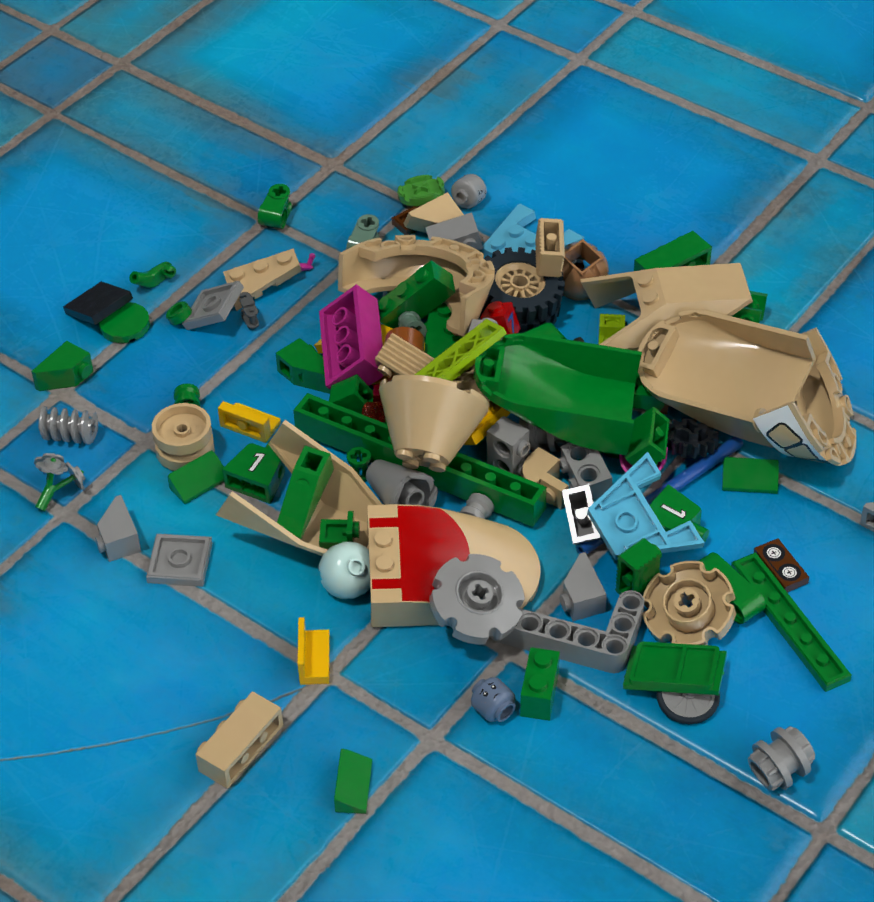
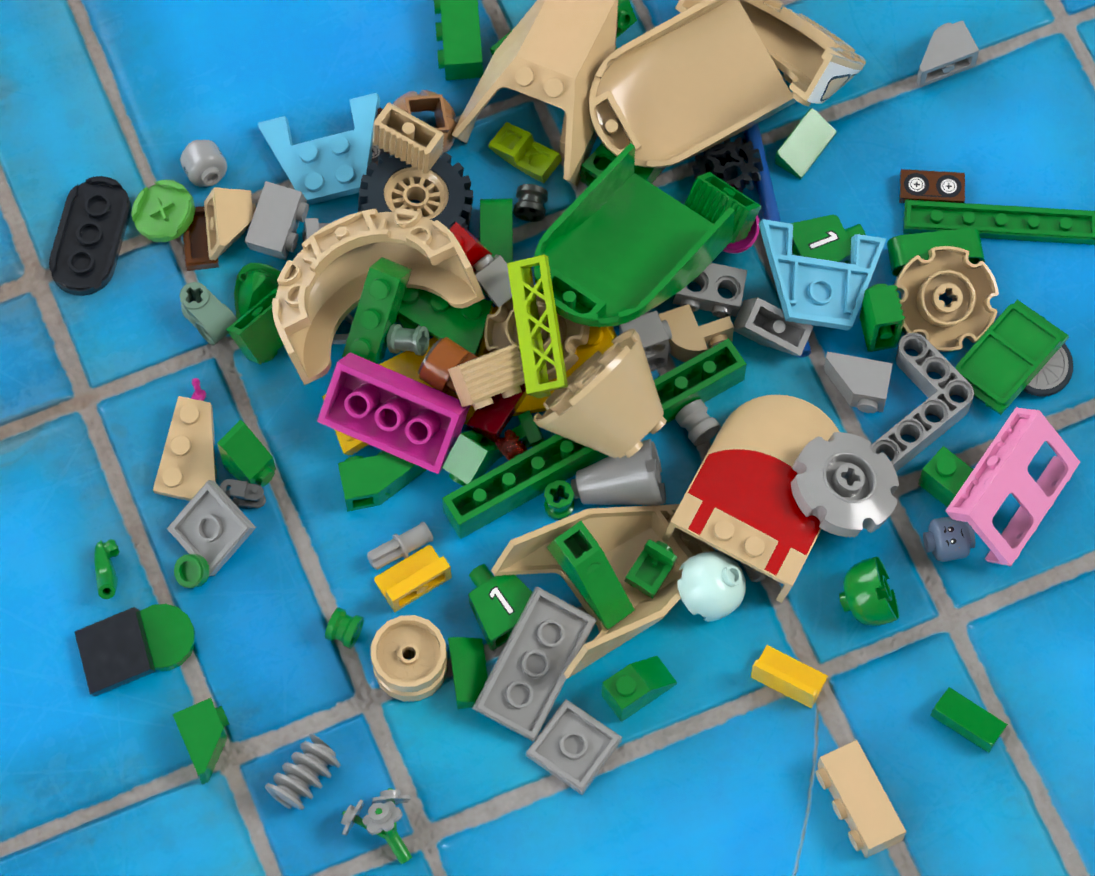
camera: 60 degrees left, 20 degrees up
light grey slope [95,495,141,562] -> none
green piece [258,184,292,229] -> none
none -> black tile [49,176,131,296]
none -> green slope [217,420,276,487]
none -> light grey axle [367,522,433,569]
none -> light grey tile [472,587,597,741]
none -> green slope [601,656,677,722]
none -> green cylinder [839,556,899,626]
none -> bright pink window [945,407,1080,566]

